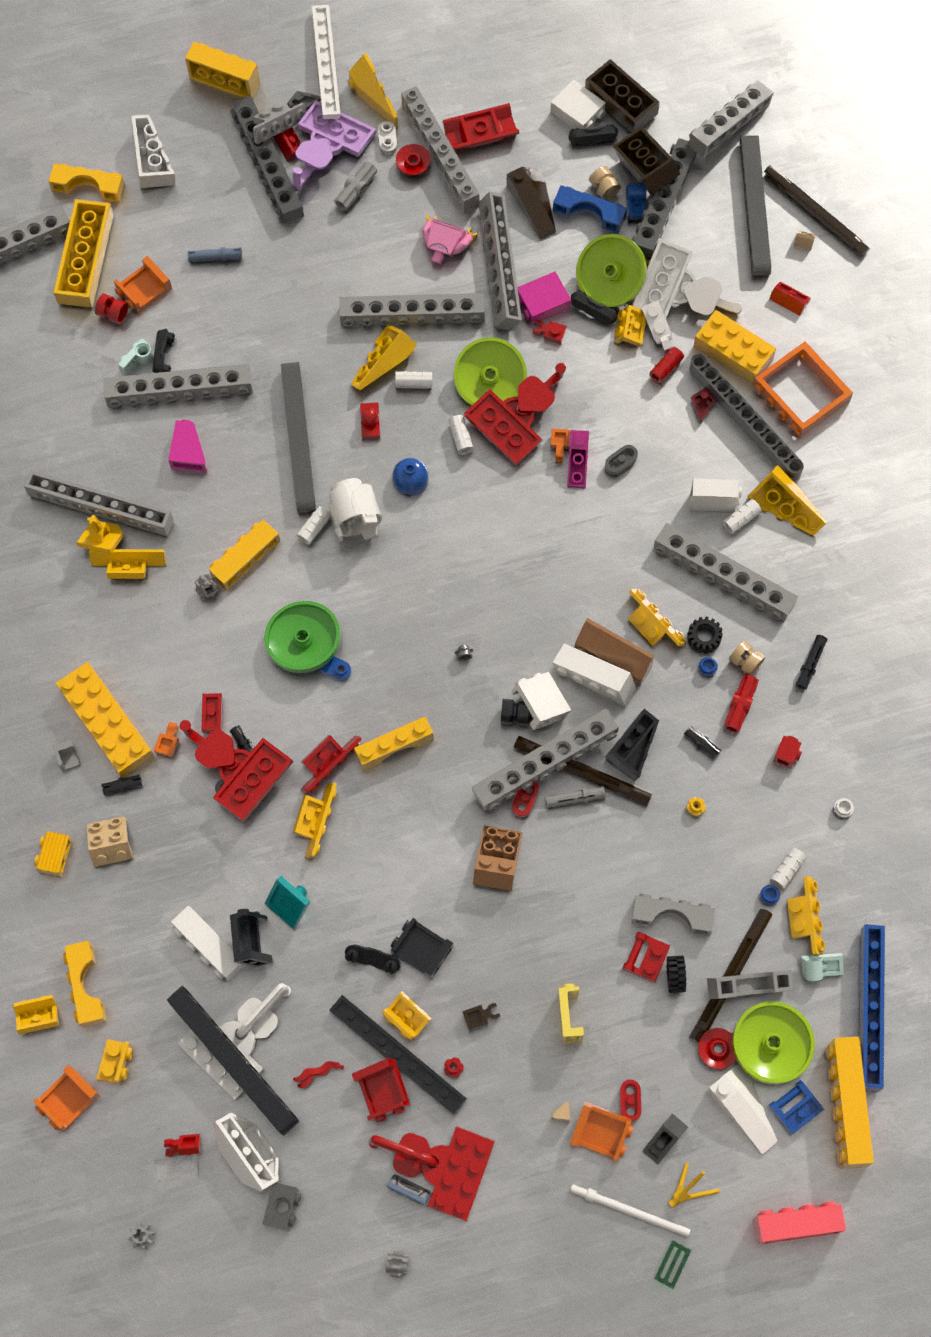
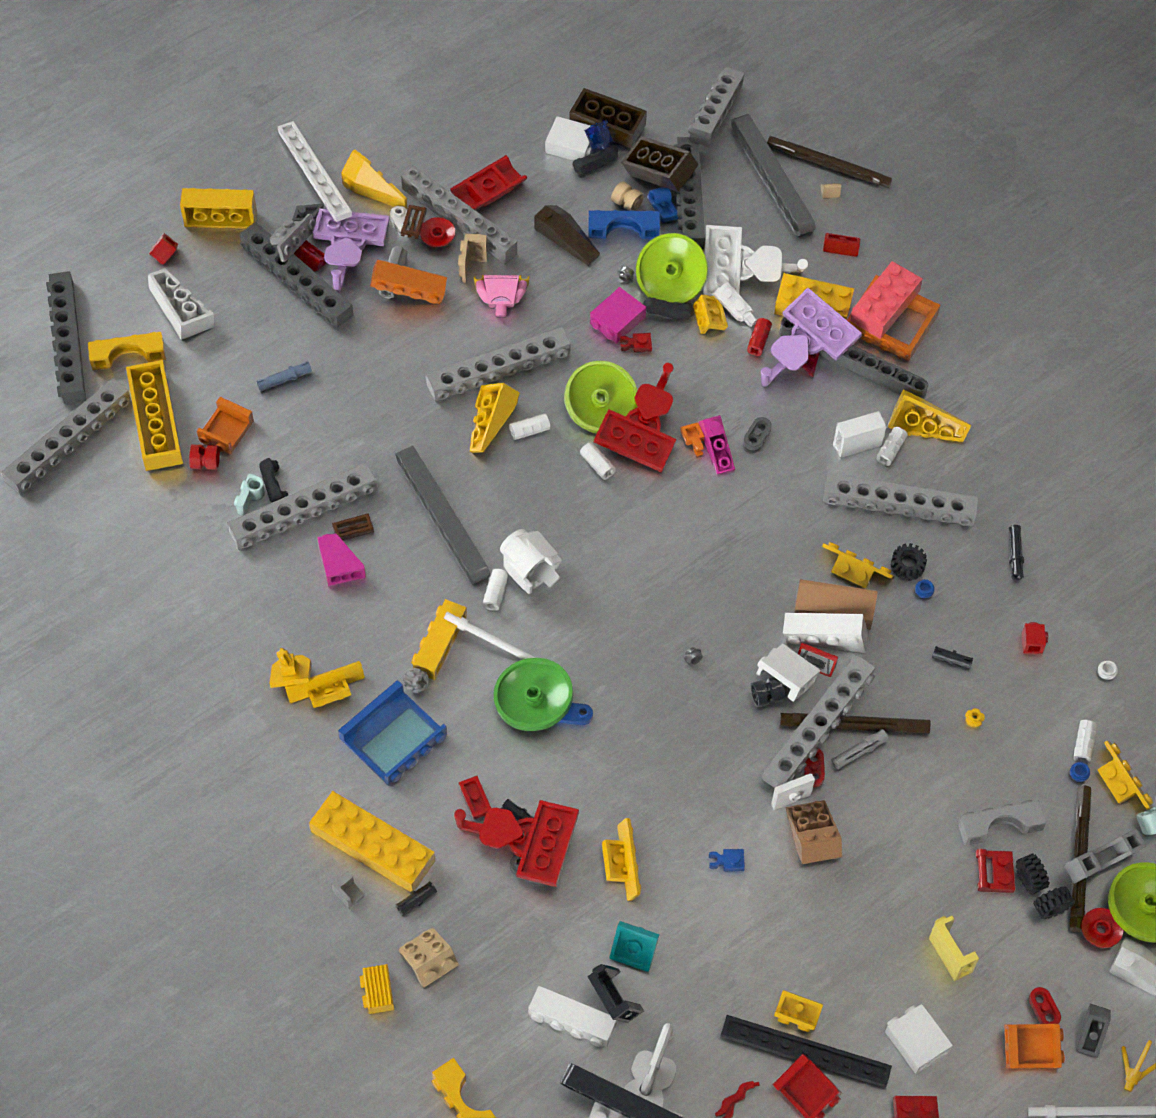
camera: 25 degrees left, 10 degrees down
light grey brick [24,470,174,536] -> none
orange plate [154,722,179,758] -> none
red bracket [300,735,362,793] -> none
black piece [345,944,401,974] -> none
yellow arch [354,716,434,771] -> none
red tile [360,402,380,439] -> none
black panel [390,917,454,980] -> none
blue cylinder [392,458,429,496] -> none
red plate [444,1057,464,1078] -> none
dark brown plate [462,1003,500,1032] -> none
light grey brick [478,191,522,331] -> none
tan slope [551,1102,570,1123] -> none
black wedge [605,709,659,781] -> none
red piece [724,674,759,733] -> none
tan wheel [729,640,766,675] -> none
none -> dark grey brick [46,271,86,404]
none -> red panel [149,233,178,264]
none -> reddish brown tile [332,513,374,541]
none -> panel [338,680,447,786]
none -> orange brick [370,259,447,304]
none -> reddish brown tile [401,205,427,239]
none -> white bar [444,612,536,659]
none -> tan bracket [458,233,488,283]
none -> clear blue brick [584,120,613,150]
none -> flat silver plate [617,266,634,282]
none -> blue plate [709,849,745,871]
none -> lavender plate [761,288,862,387]
none -> white plate [771,774,815,810]
none -> slope [798,643,838,677]
none -> coral brick [850,261,923,339]
none -> white brick [885,1004,953,1075]
none -> black tyre [1033,886,1075,919]

